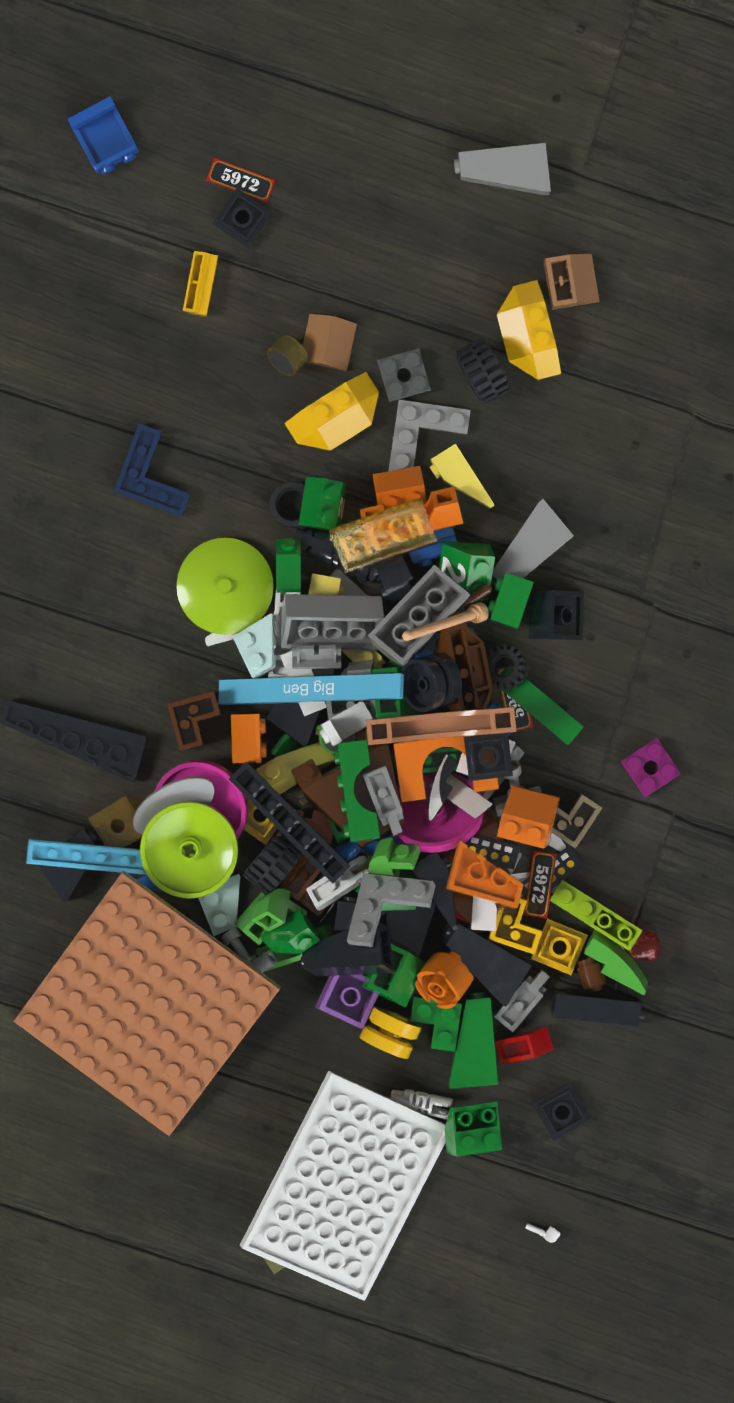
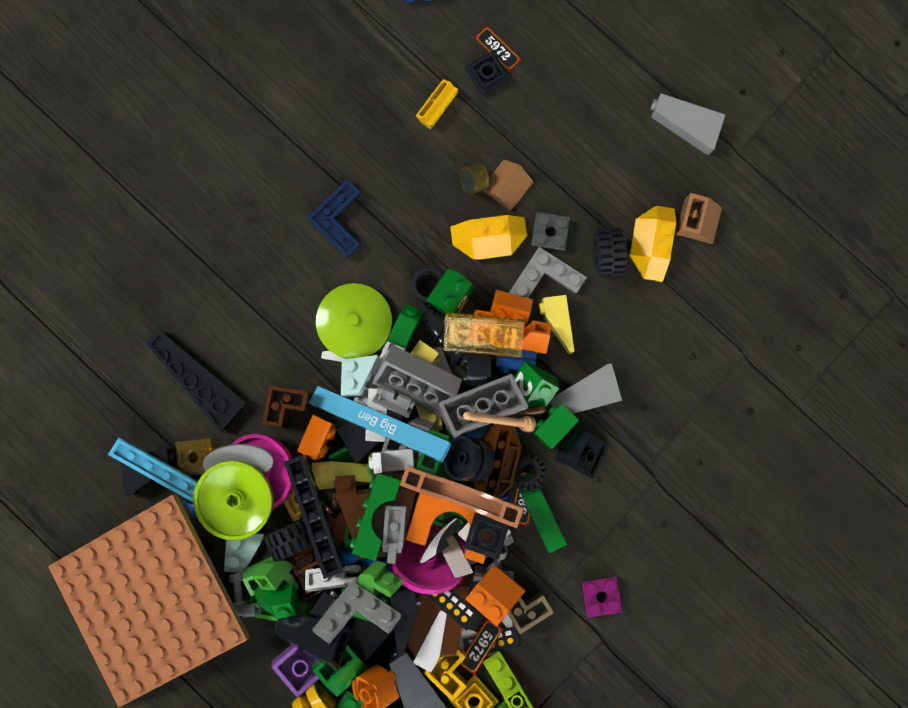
camera: 20 degrees right, 5 degrees down
orange wing [446,841,524,909] -> none

